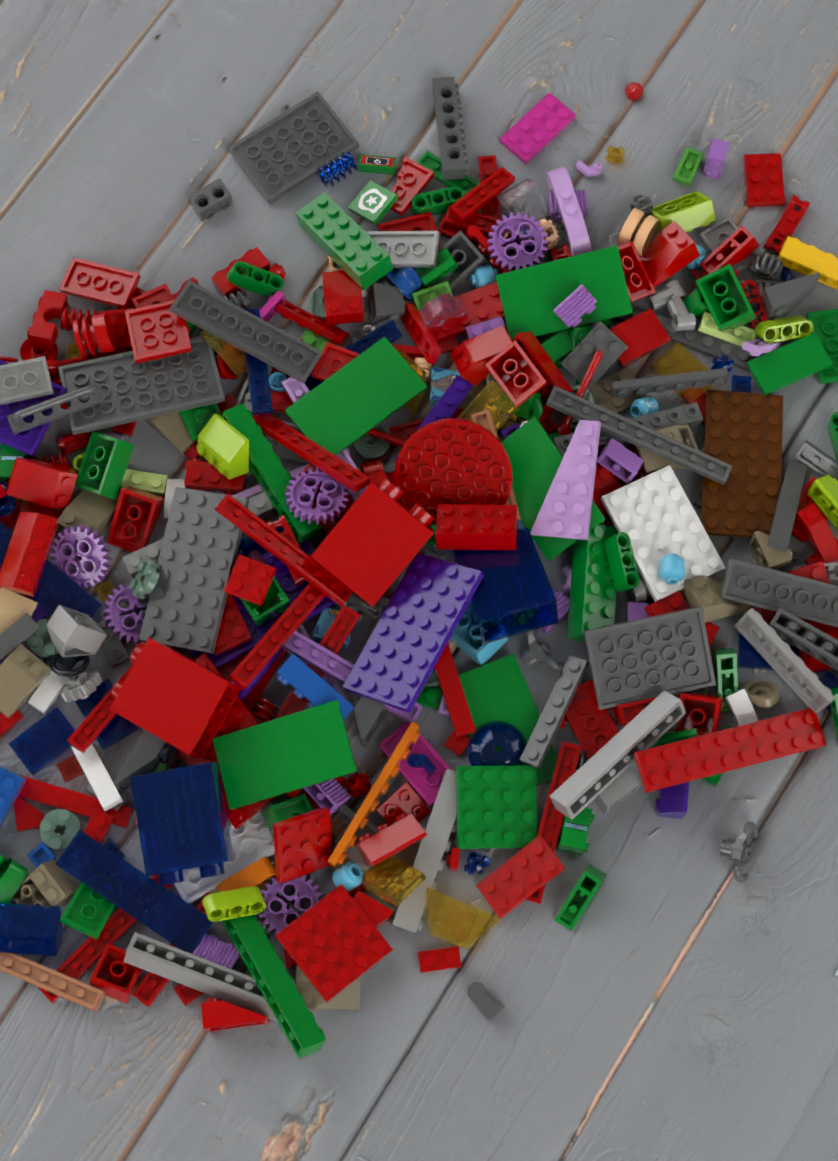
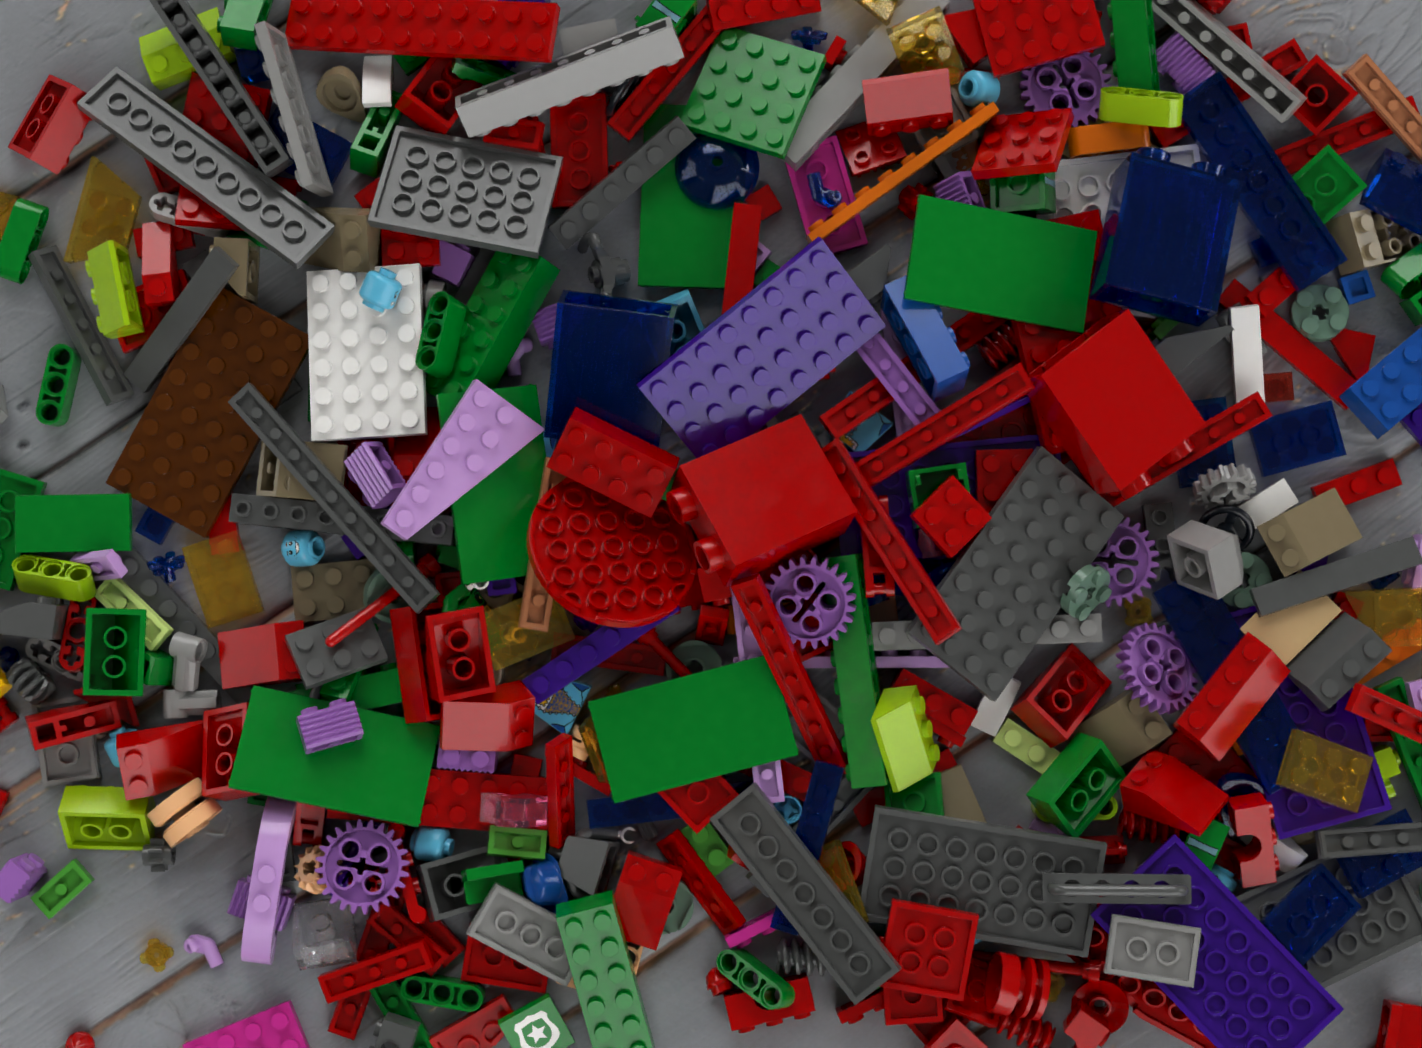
camera: 160 degrees left, 15 degrees up
dark grey plate [611,368,728,398] -> none

